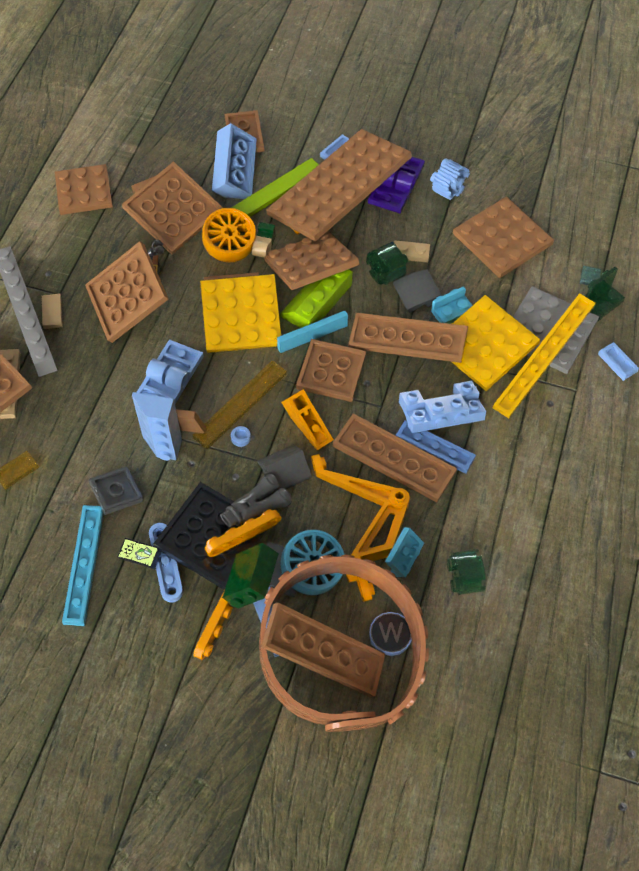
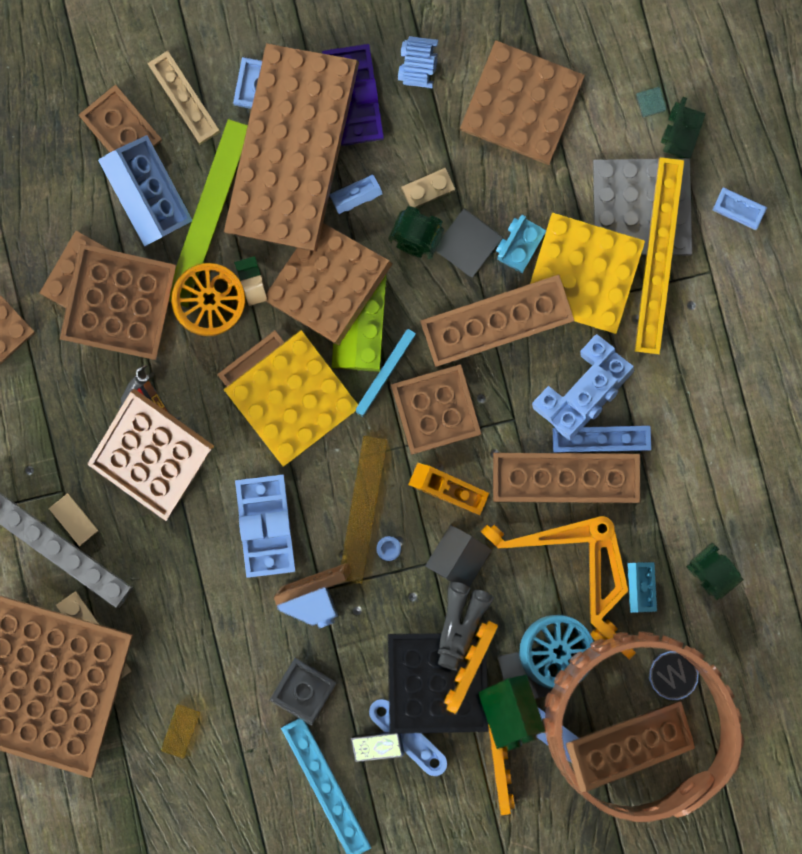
camera: 30 degrees left, 25 degrees up
none -> tan plate [147,51,220,145]
none -> light blue plate [329,175,383,214]

